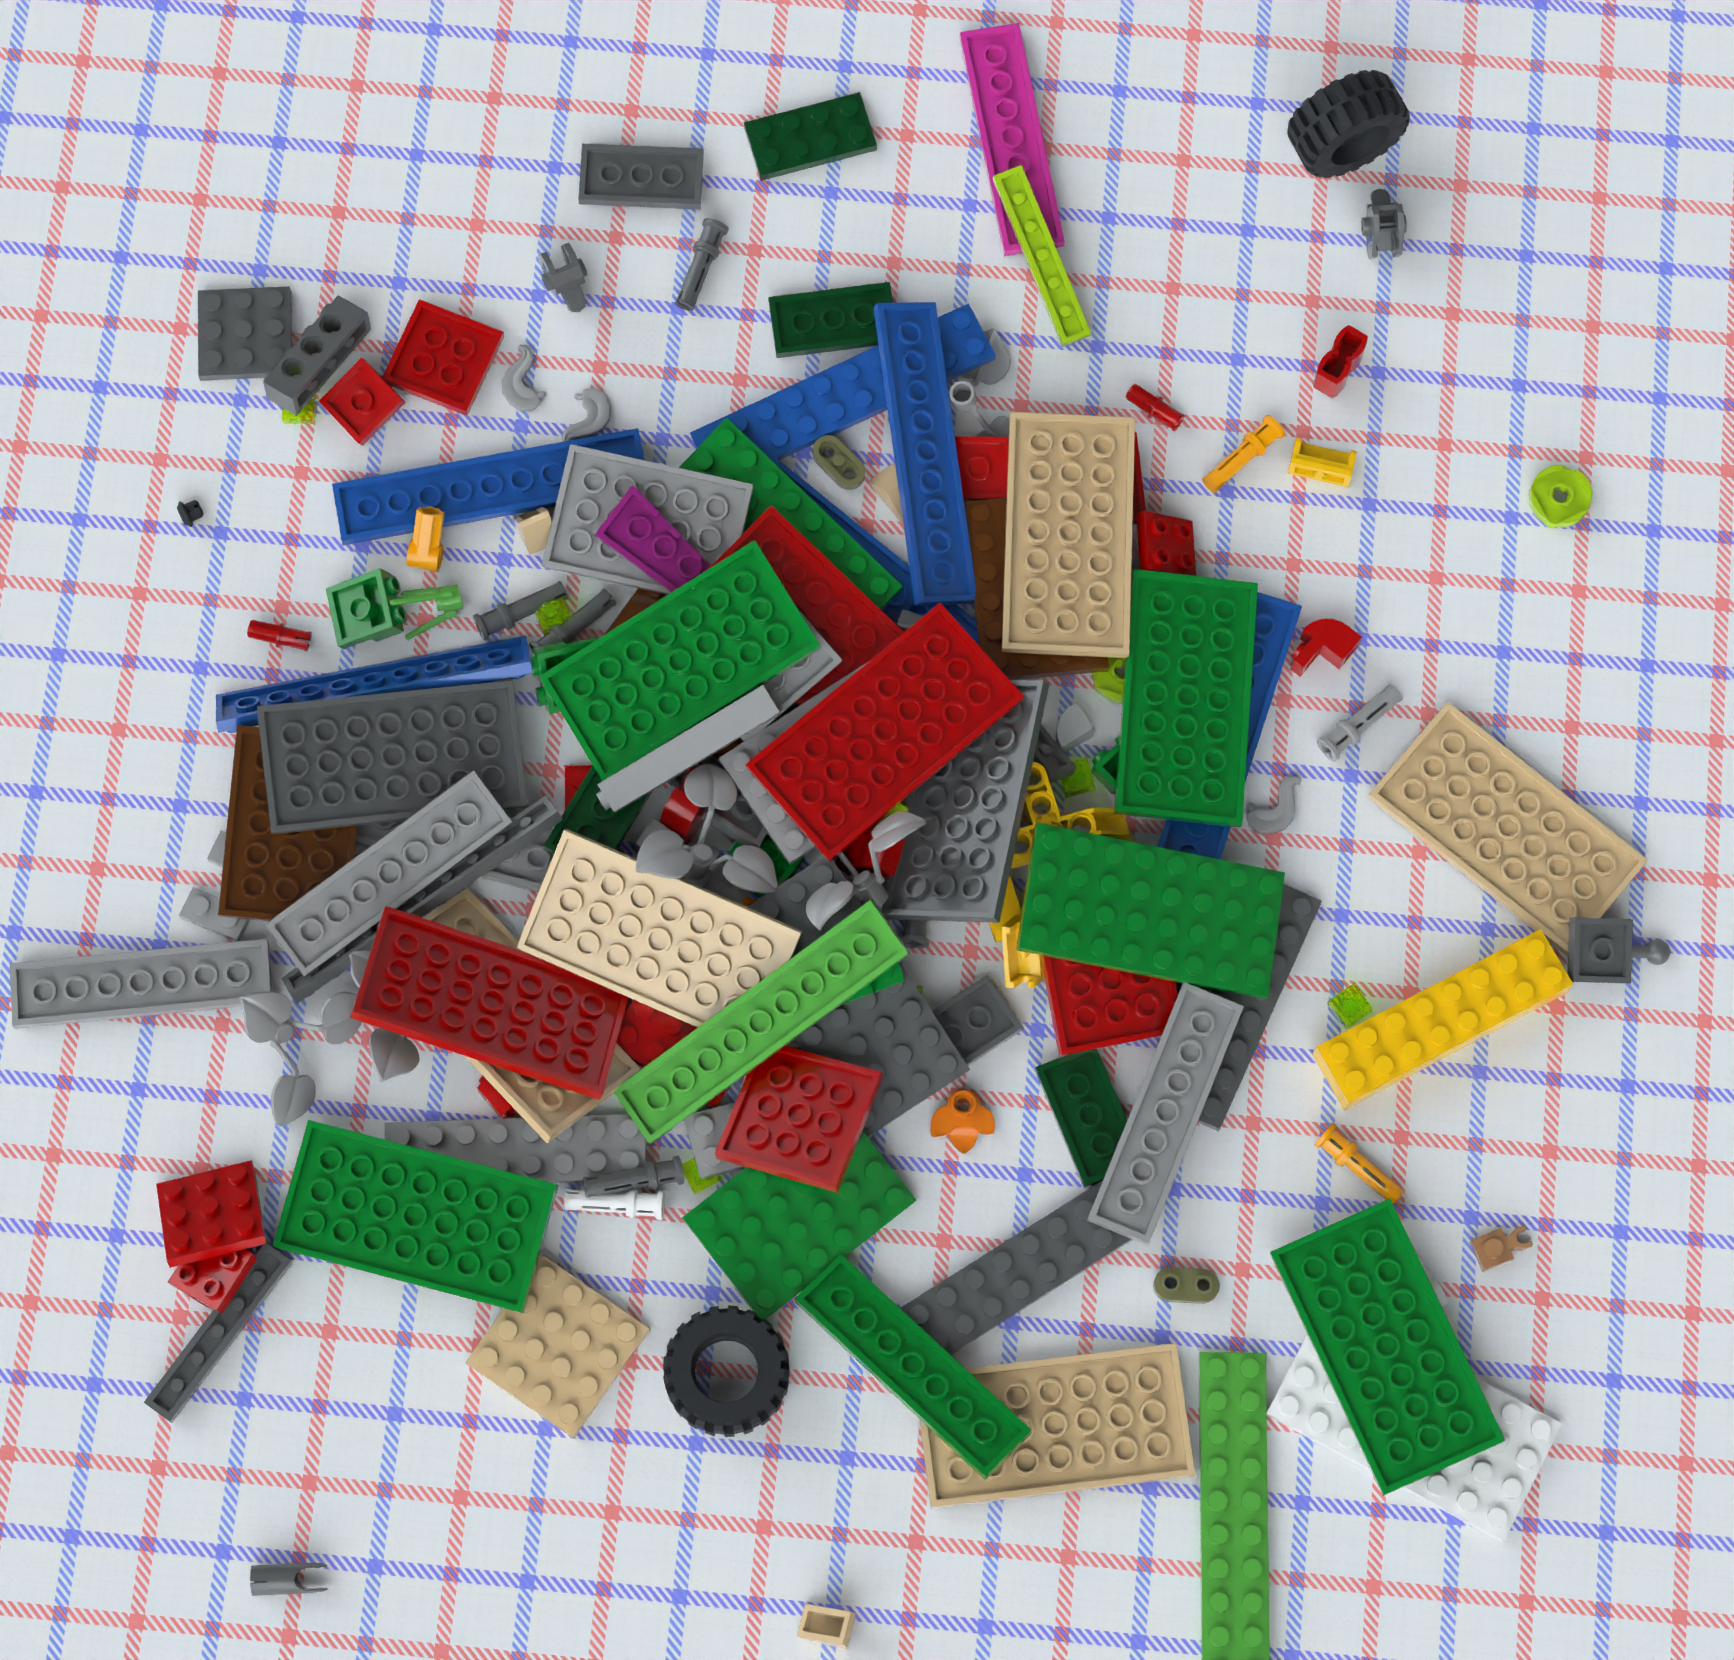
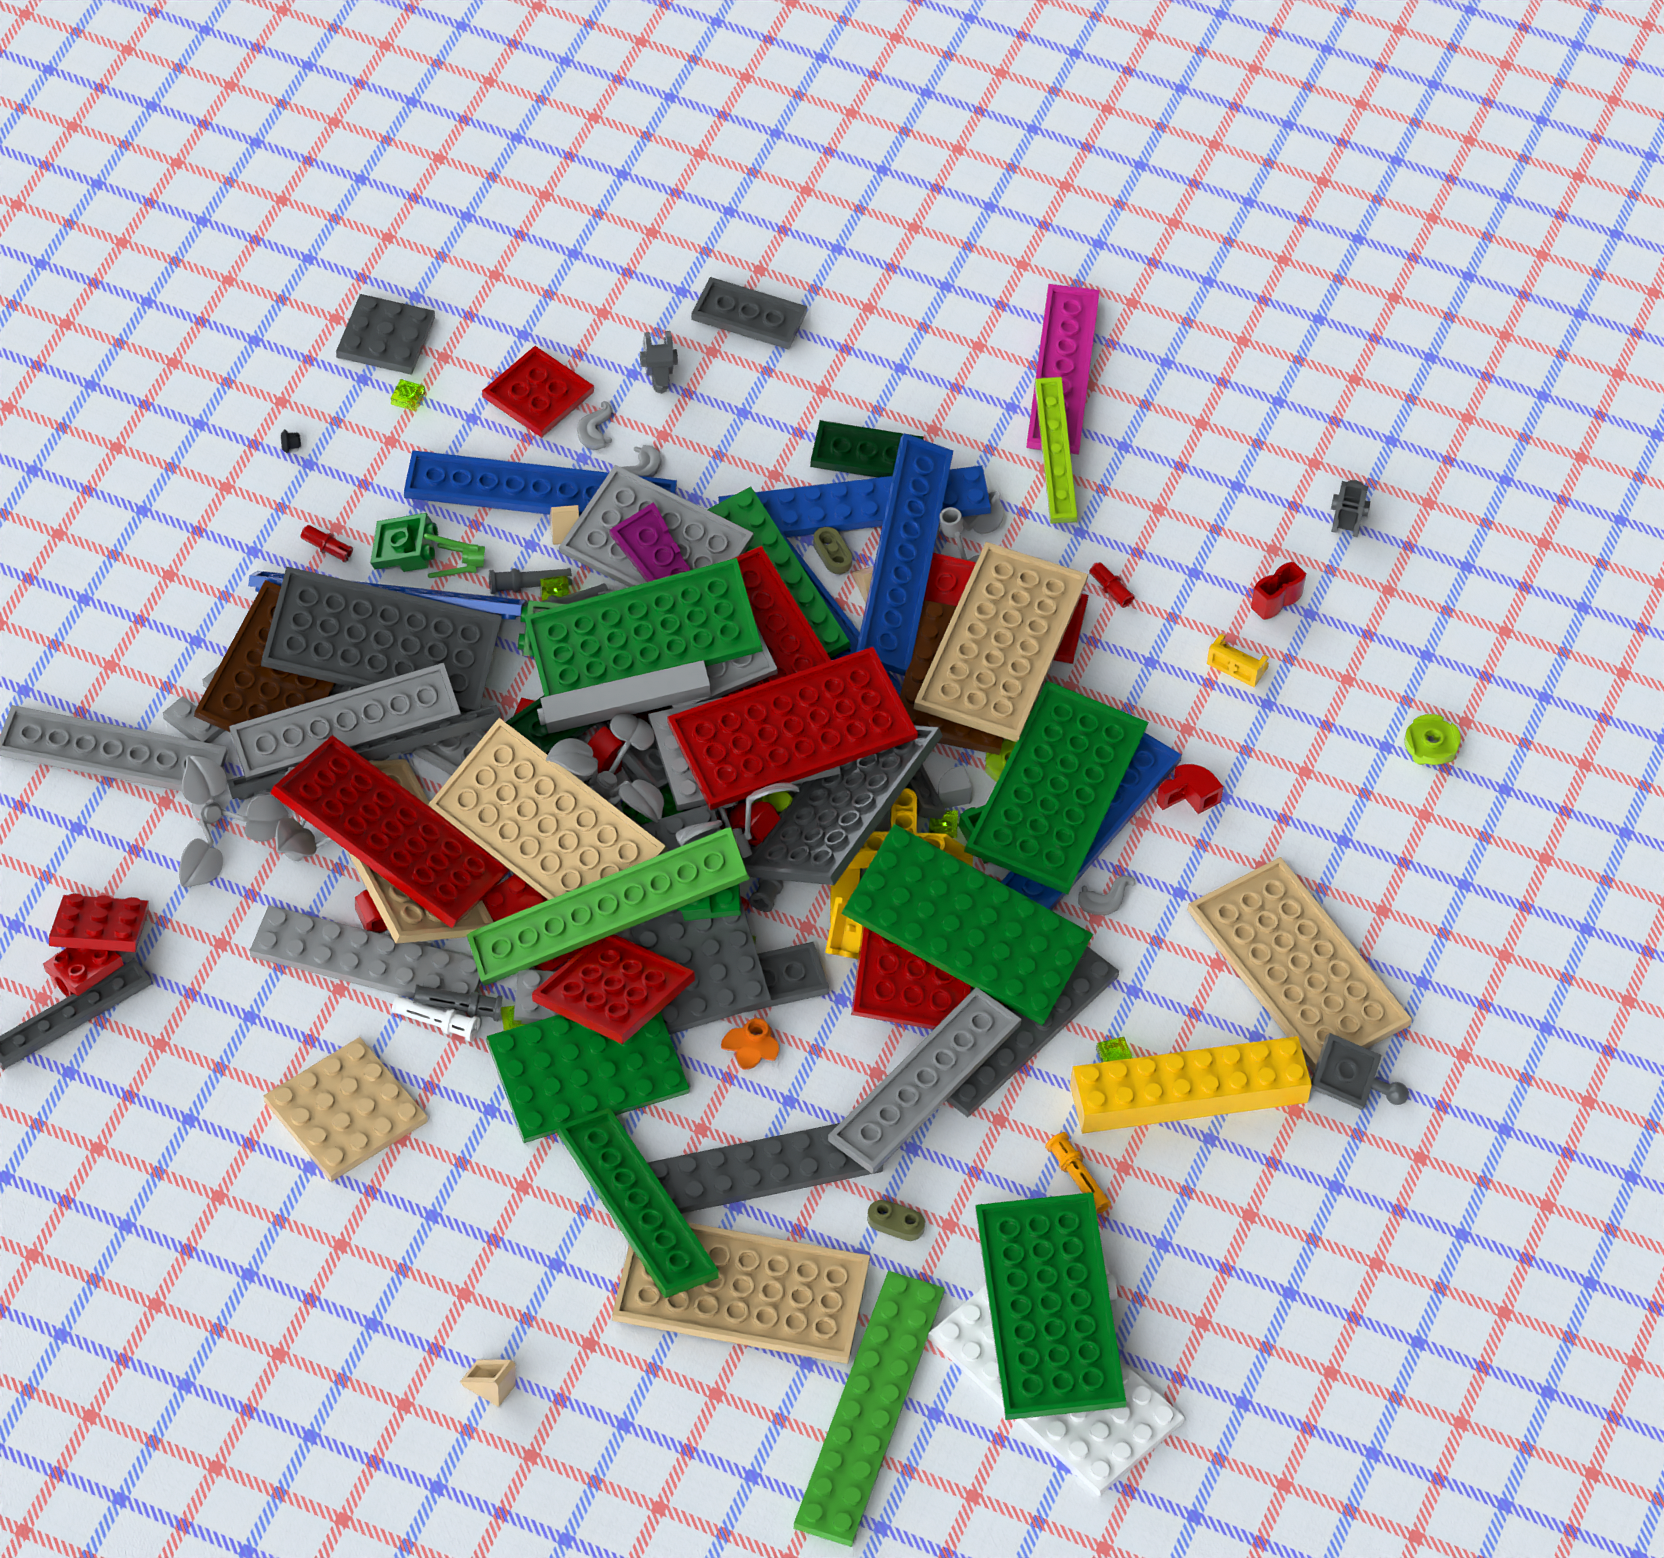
camera: 15 degrees right, 20 degrees down
dark grey piece [250,1563,328,1596] -> none
dark grey brick [263,295,371,416] -> none
green plate [272,1120,559,1313] -> none
red plate [319,357,406,446] -> none
light orange piece [406,507,445,572] -> none
black tyre [663,1305,790,1437] -> none
dark grey pin [675,218,729,311] -> none
dark green plate [744,92,877,181] -> none
dark green plate [1035,1049,1127,1188] -> none
red plate [1136,510,1196,576] -> none
light orange pin [1202,415,1285,493] -> none
black tyre [1287,70,1410,178] -> none
light grey pin [1317,685,1403,762] -> none
medium nougat plate [1470,1225,1533,1272] -> none

